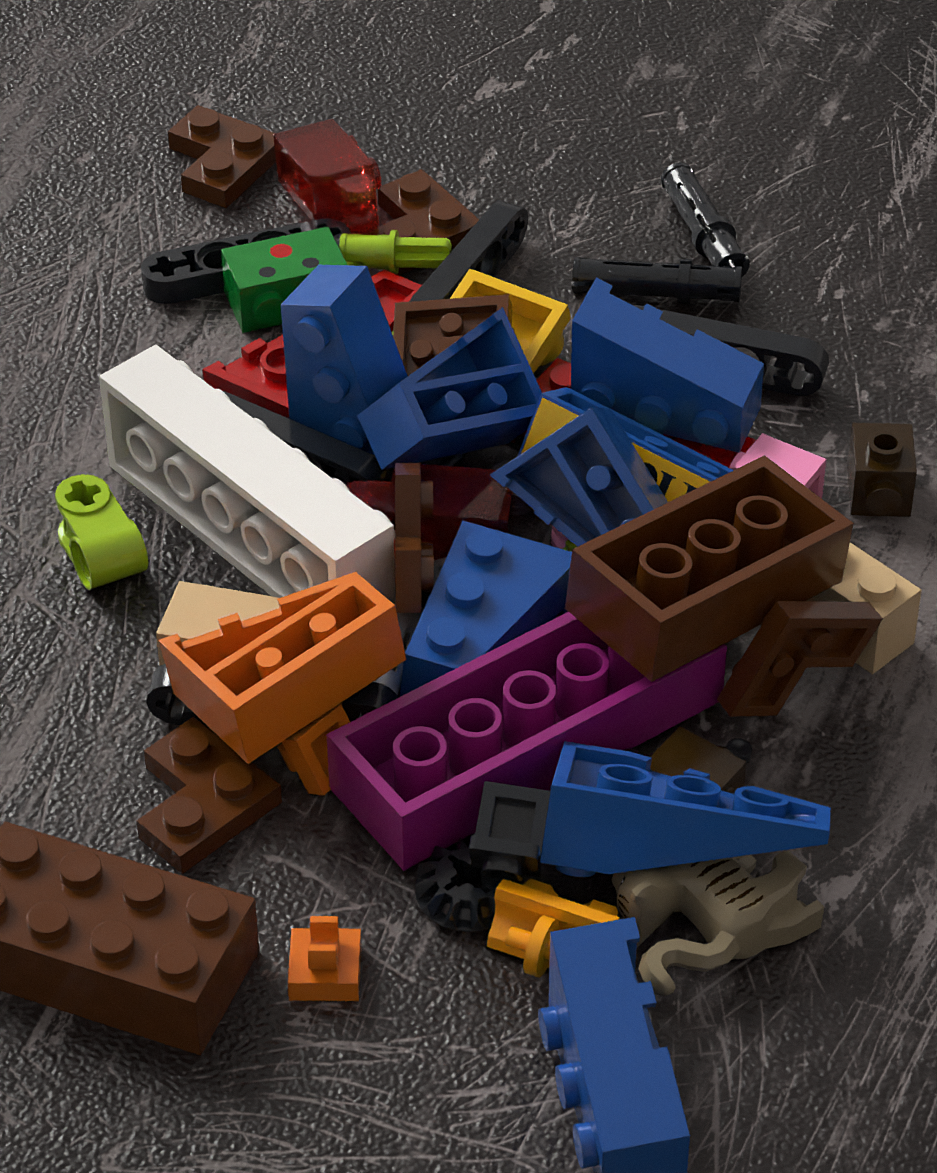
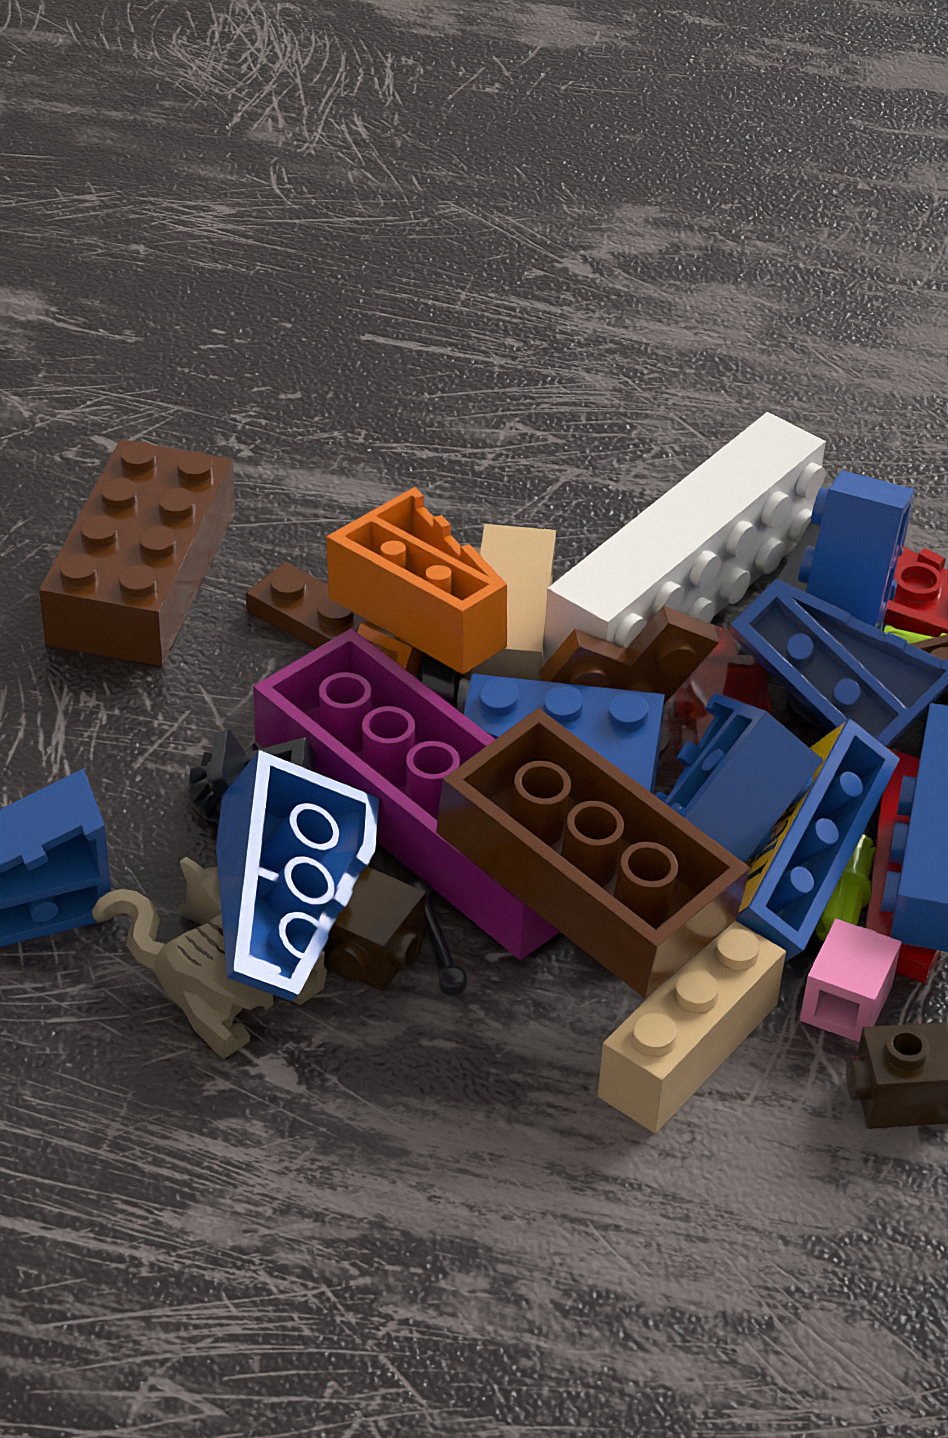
camera: 80 degrees right, 0 degrees up
lime piece [55,474,149,590] -> none
orange tile [288,916,362,1001] -> none
light orange hips [487,878,620,978] -> none
reddish brown plate [717,601,883,717] -> none

